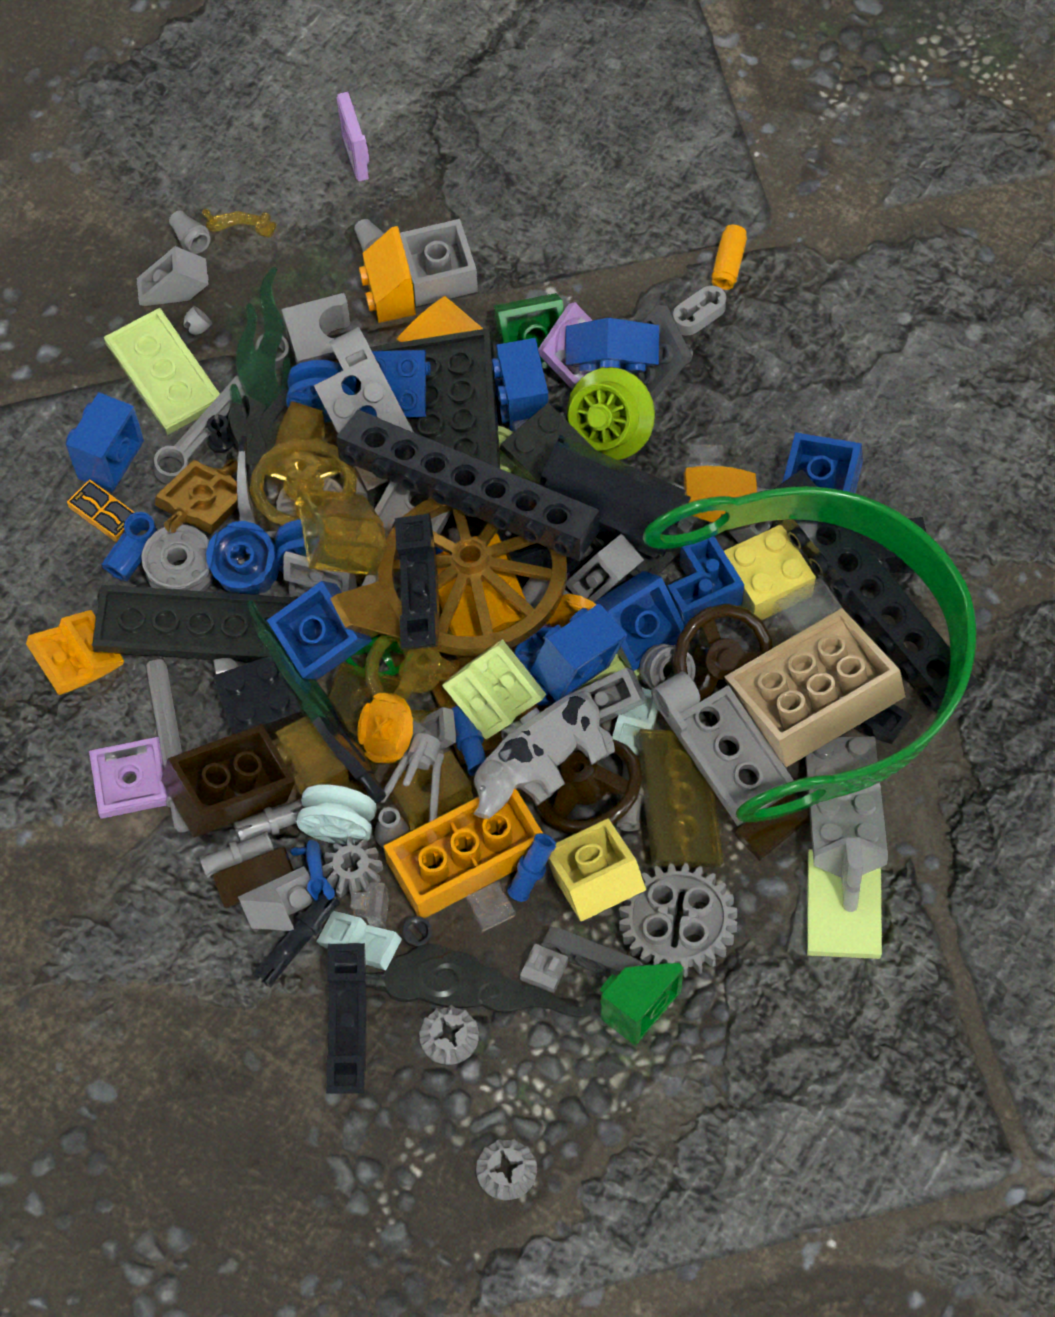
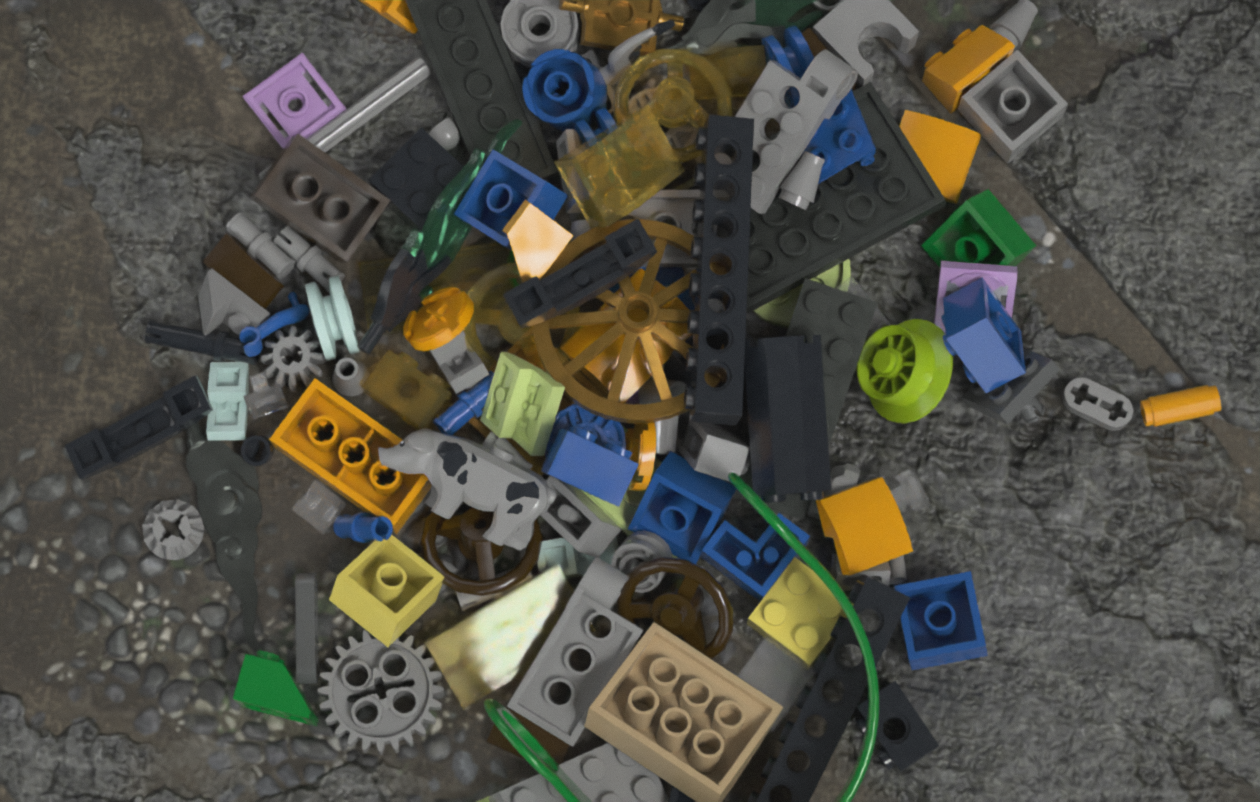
camera: 65 degrees right, 15 degrees up
clear yellow brick [276,713,350,794] -> none
light grey plant [380,733,444,822] -> none
light grey gear [476,1139,537,1200] -> none
blue brick [491,338,549,432] -> none
light grey tile [520,944,568,994] -> none
none -> light grey cone [779,151,825,210]

